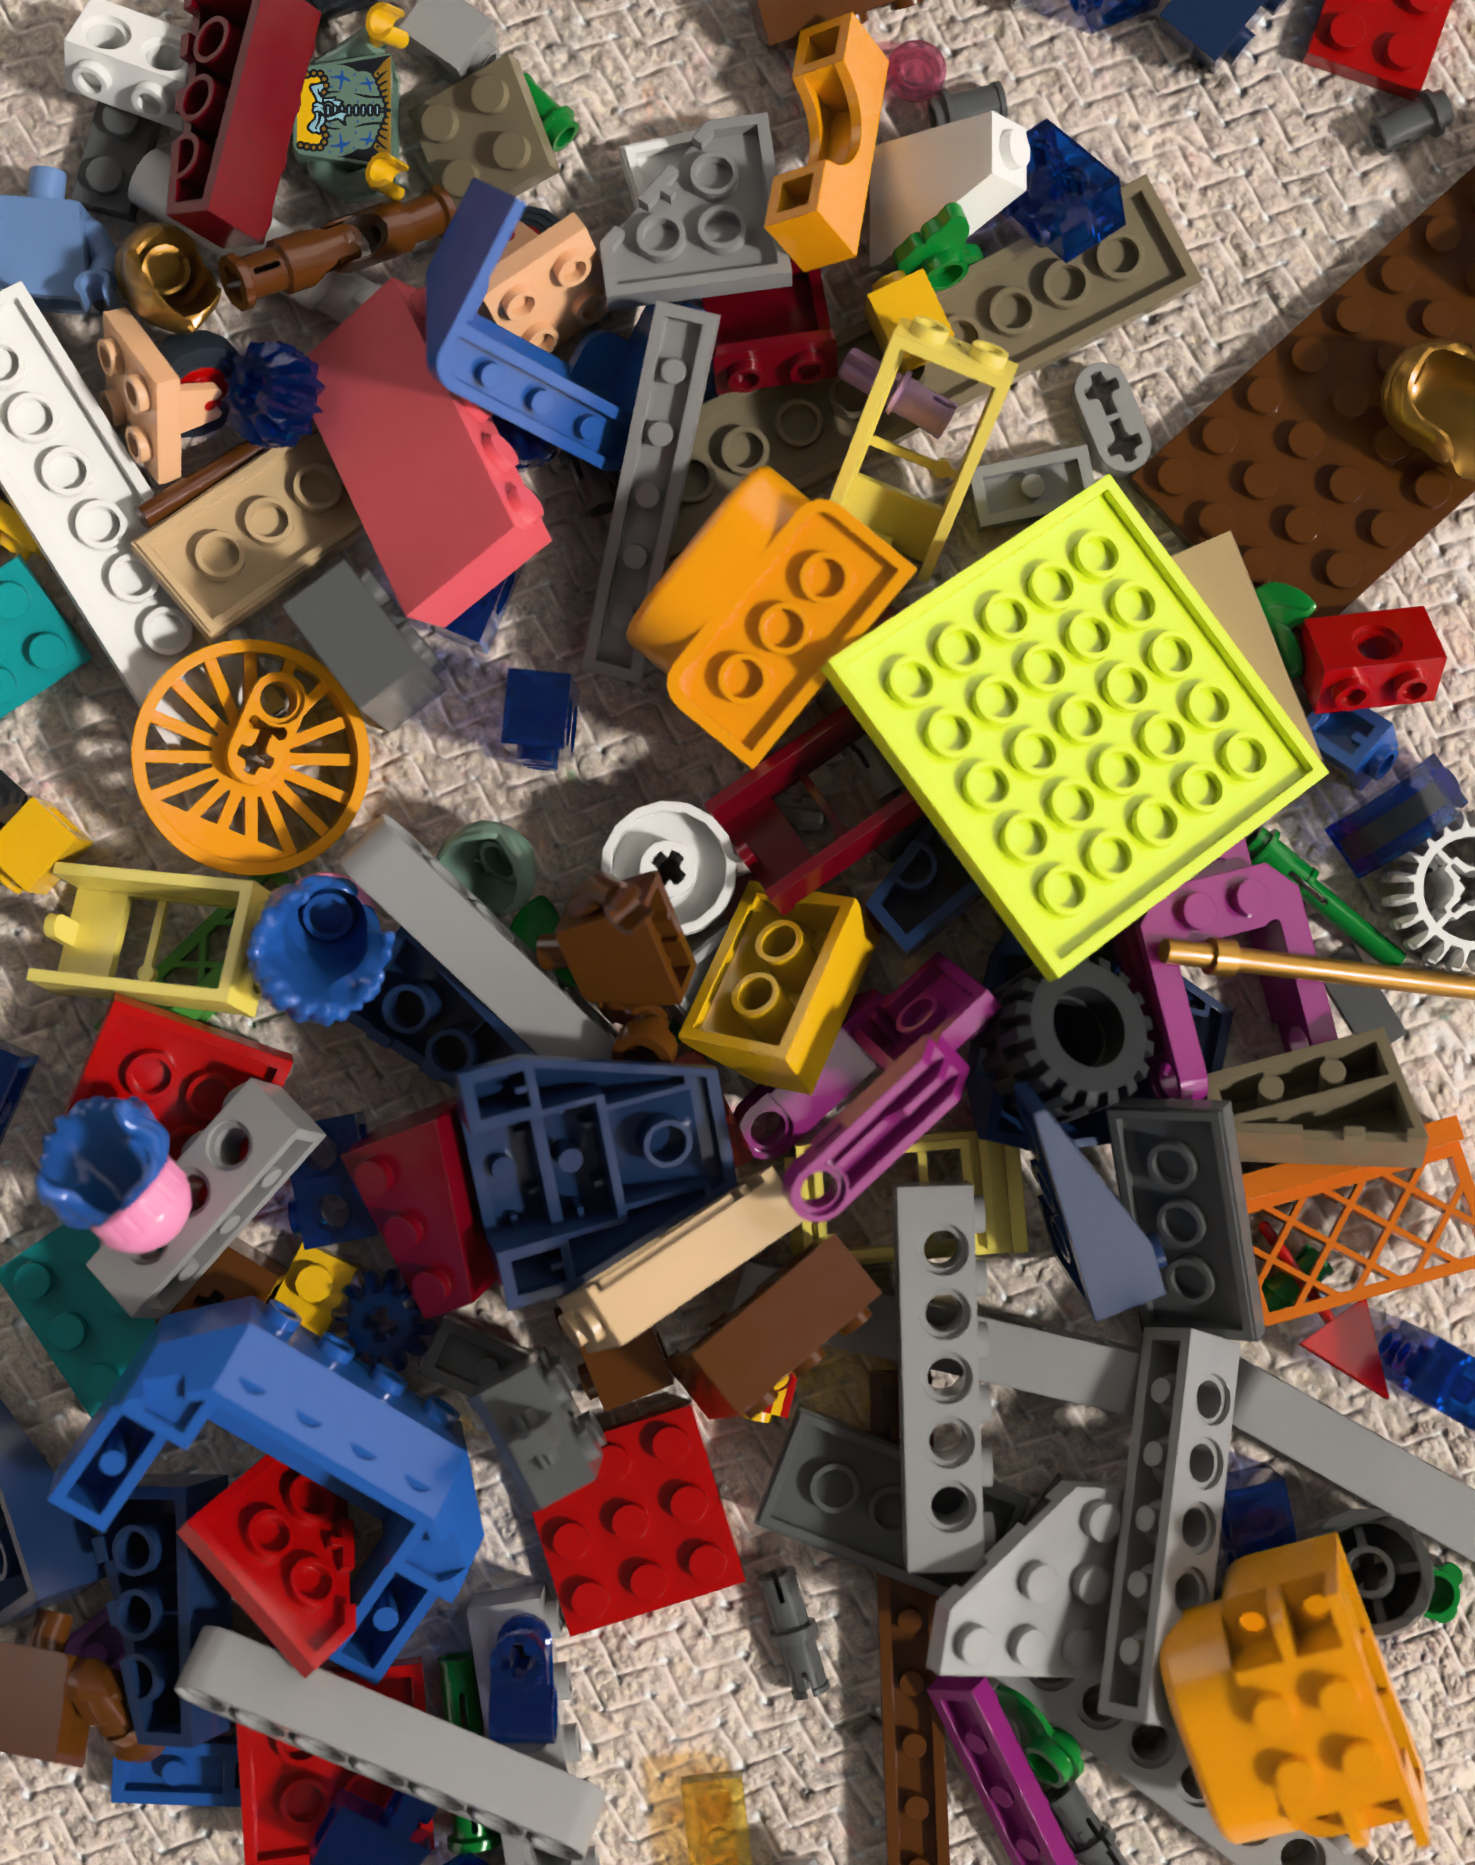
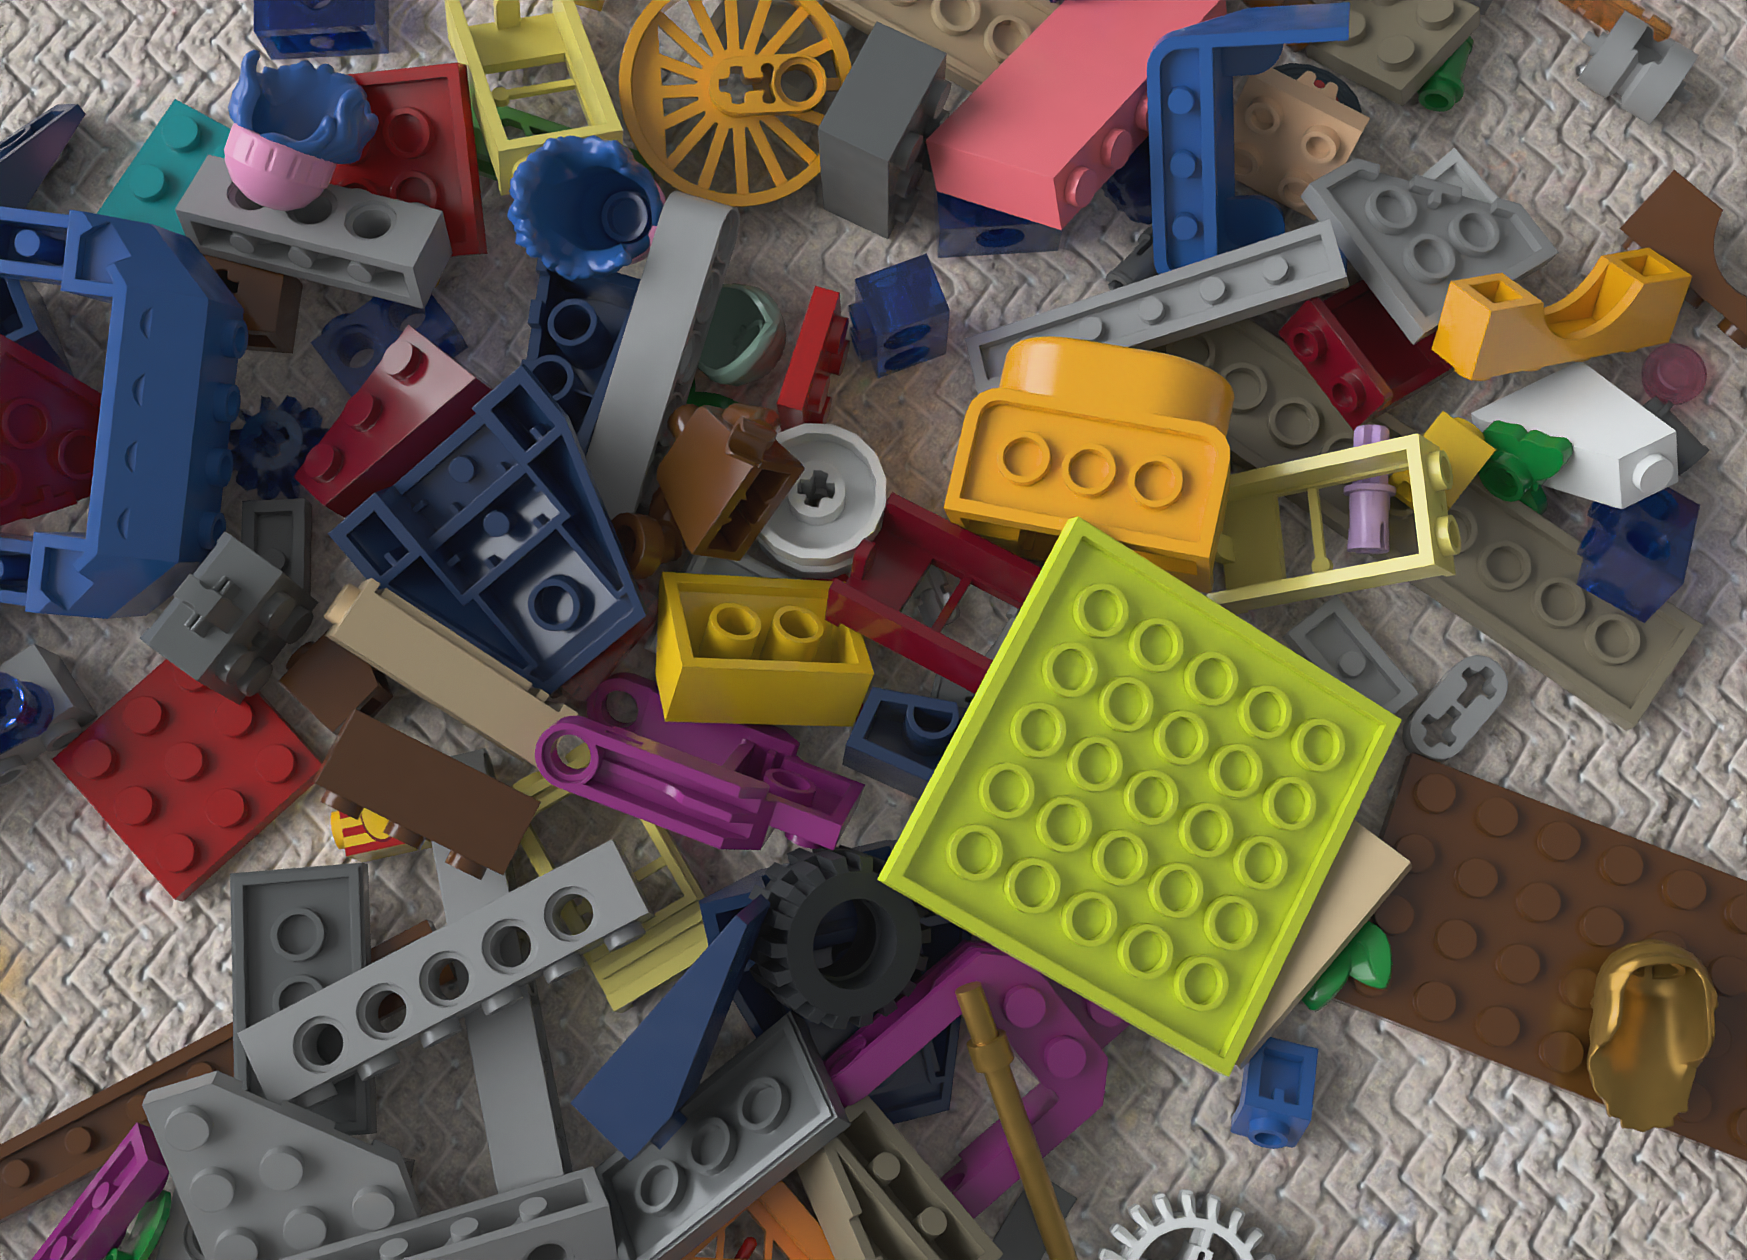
camera: 60 degrees right, 10 degrees down
yellow plate [274,1239,361,1337] -> none
dark grey pin [757,1566,831,1700] -> none
green pin [1246,826,1406,966] -> none
red brick [1299,606,1447,714] -> none
clear blue brick [1324,753,1469,880] -> none
none -> red plate [777,286,850,432]

